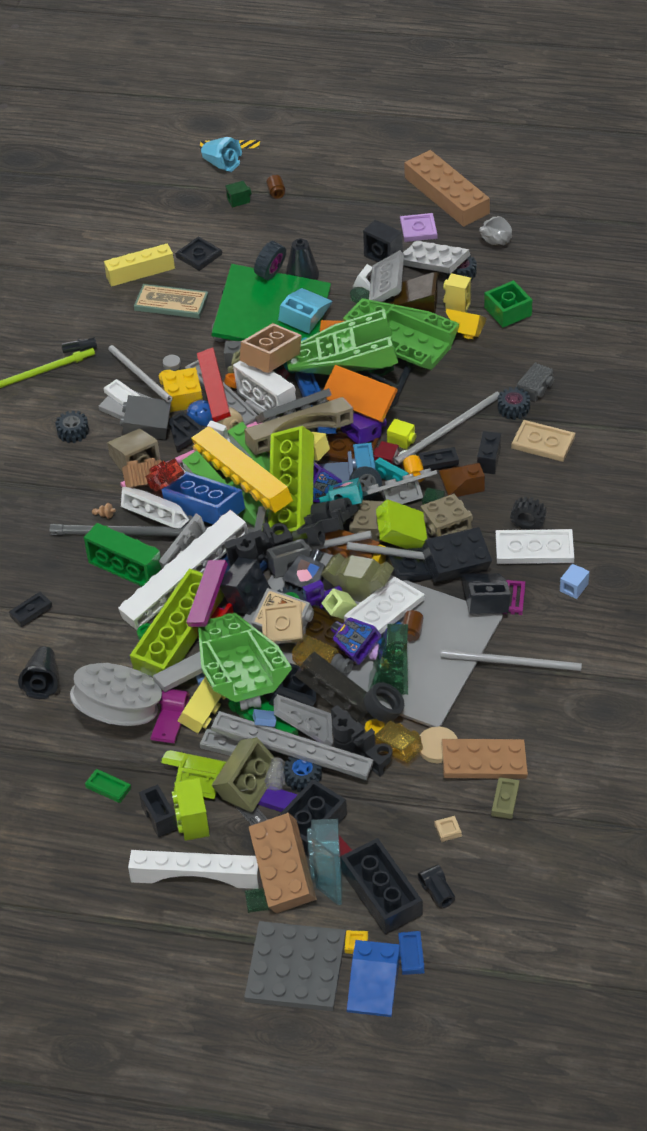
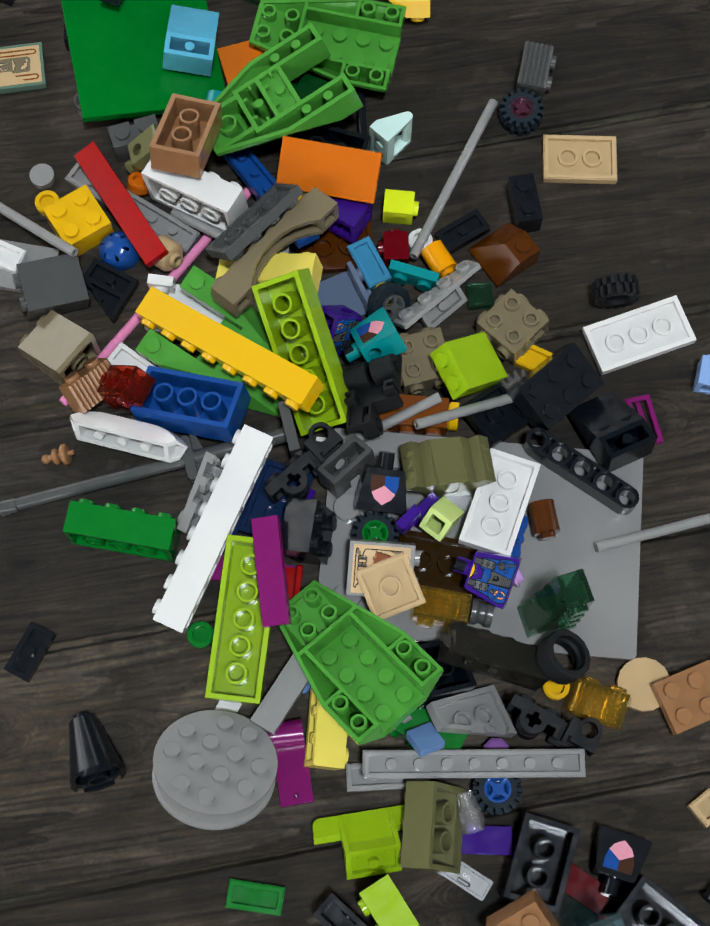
camera: 25 degrees left, 25 degrees up
none -> light aqua tile [369,111,413,165]
none -> black beam [523,427,639,515]
none -> black torso [592,825,652,899]

